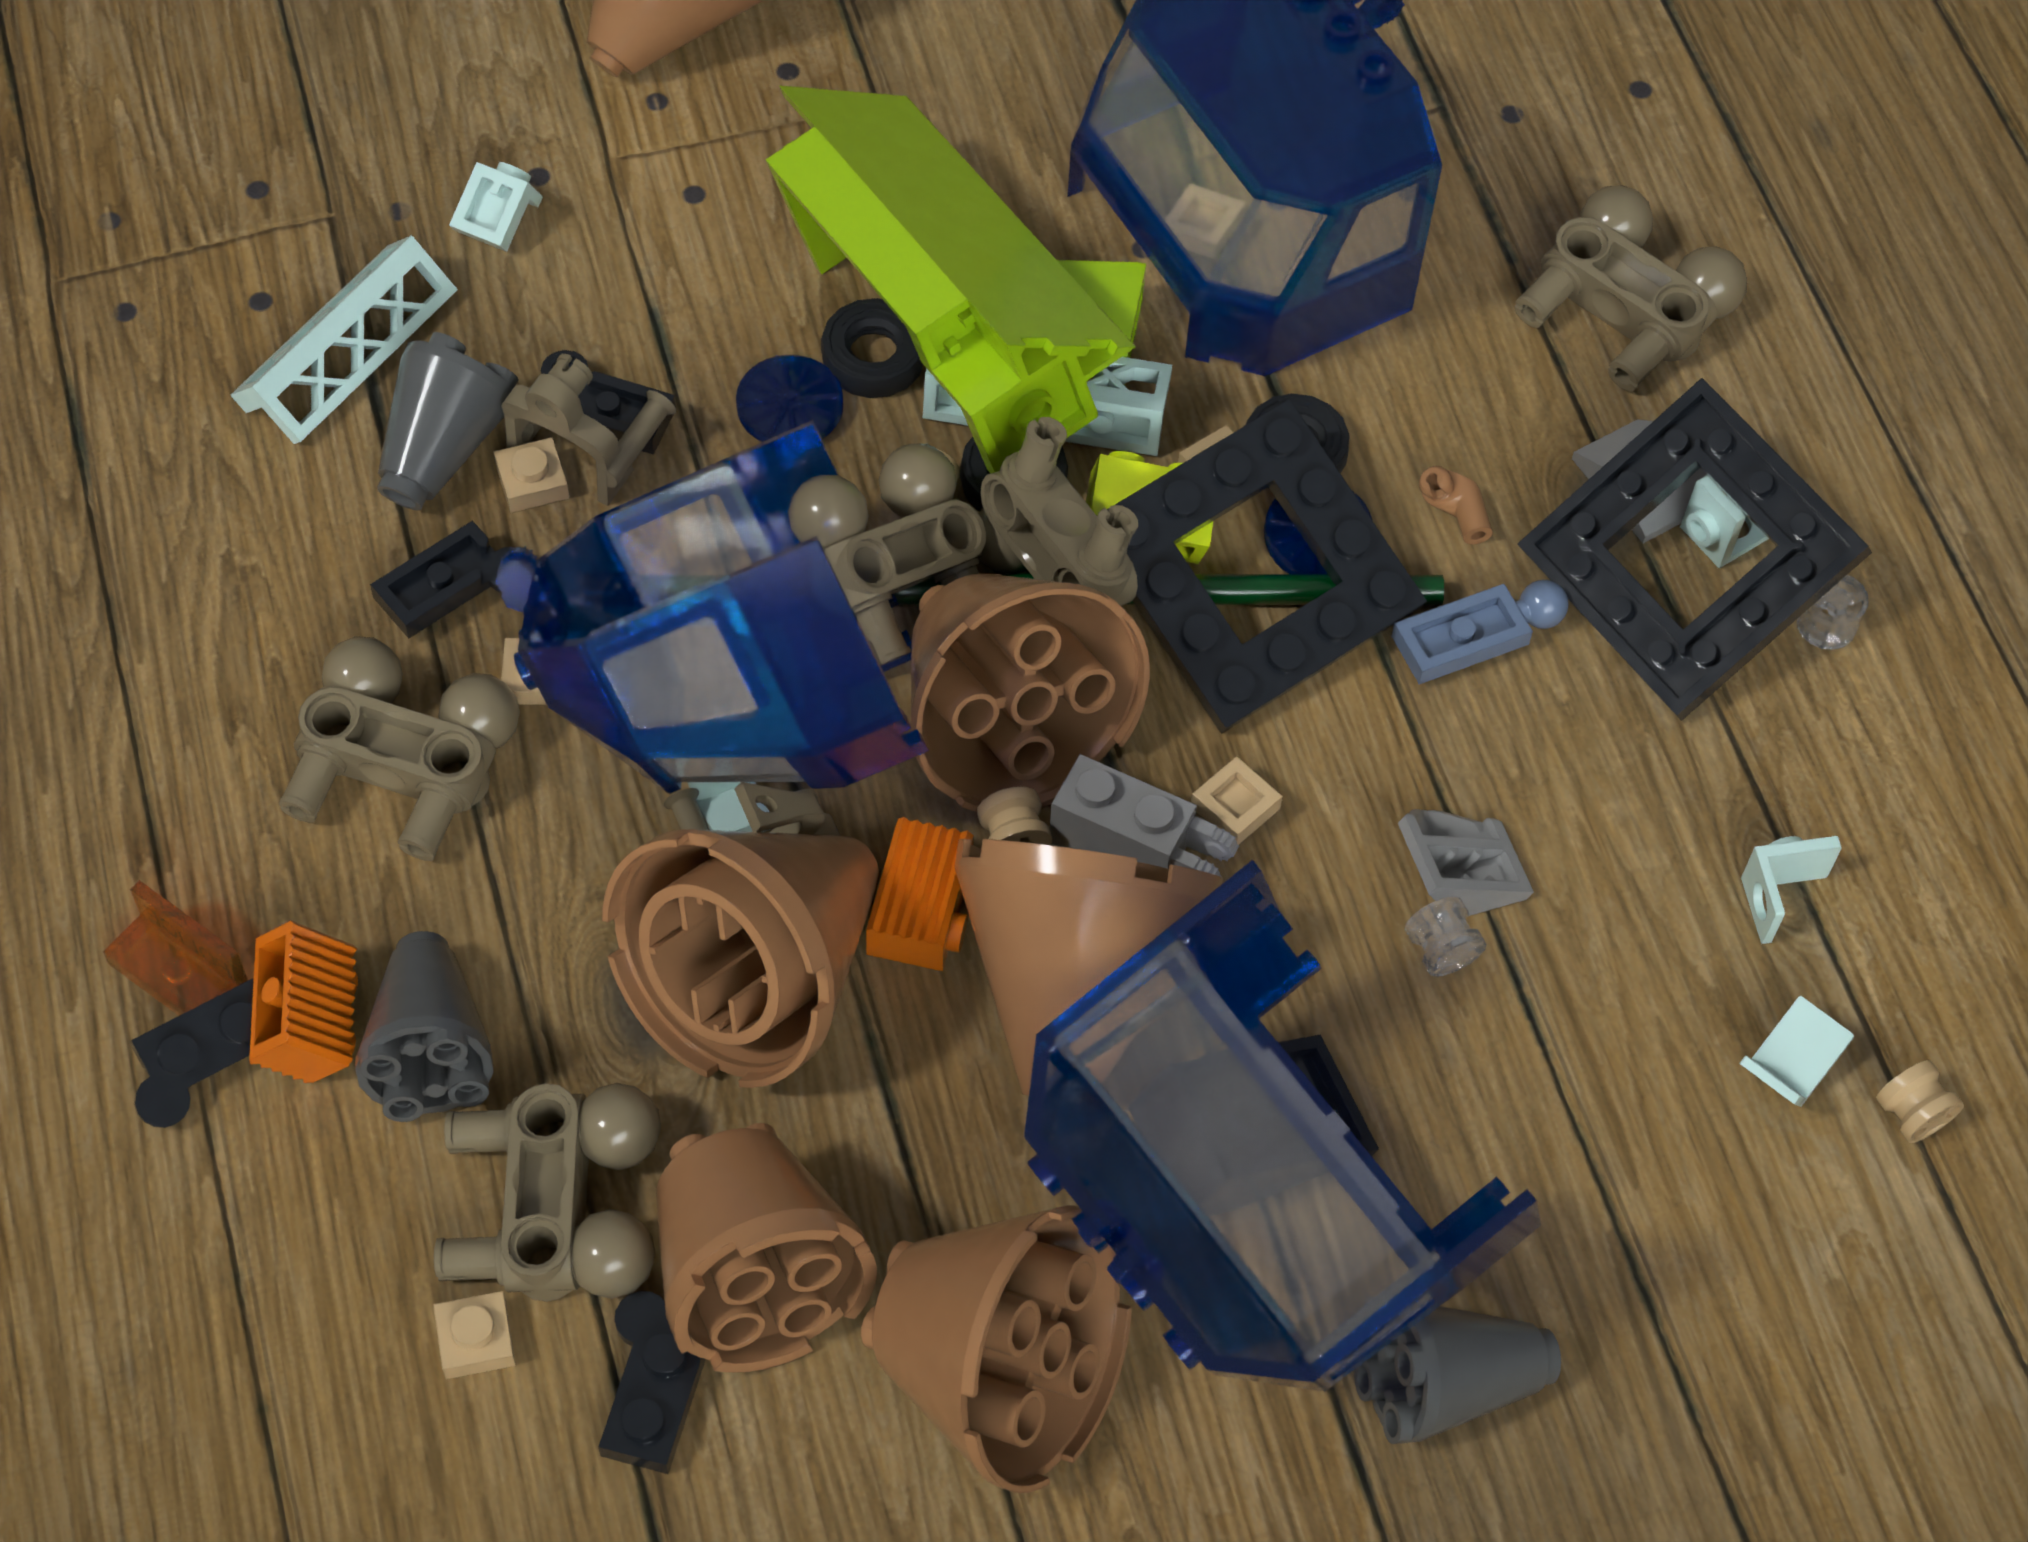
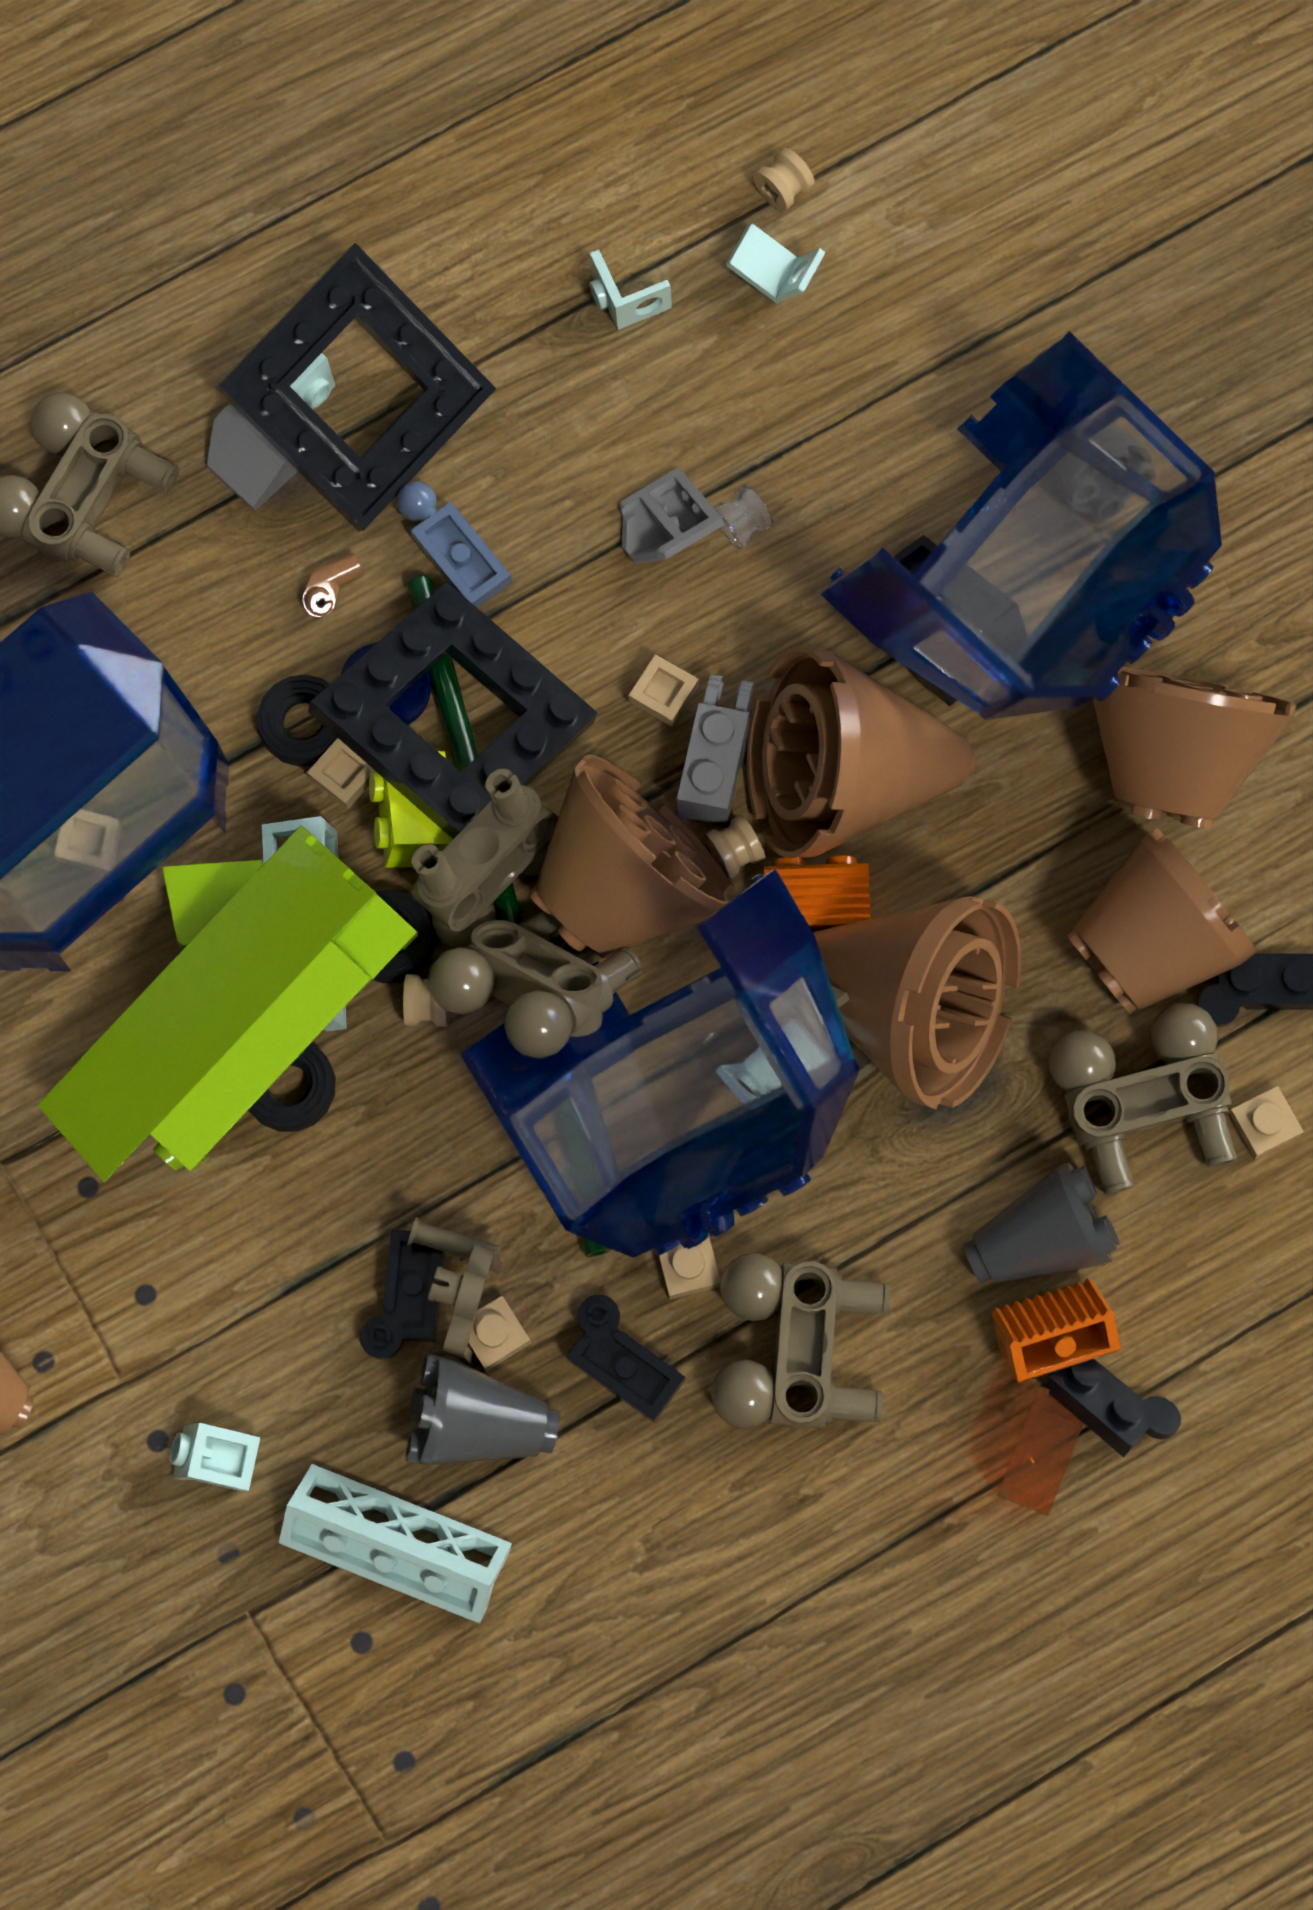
camera: 95 degrees left, 15 degrees up
clear blue wheel [736,355,843,448] -> none

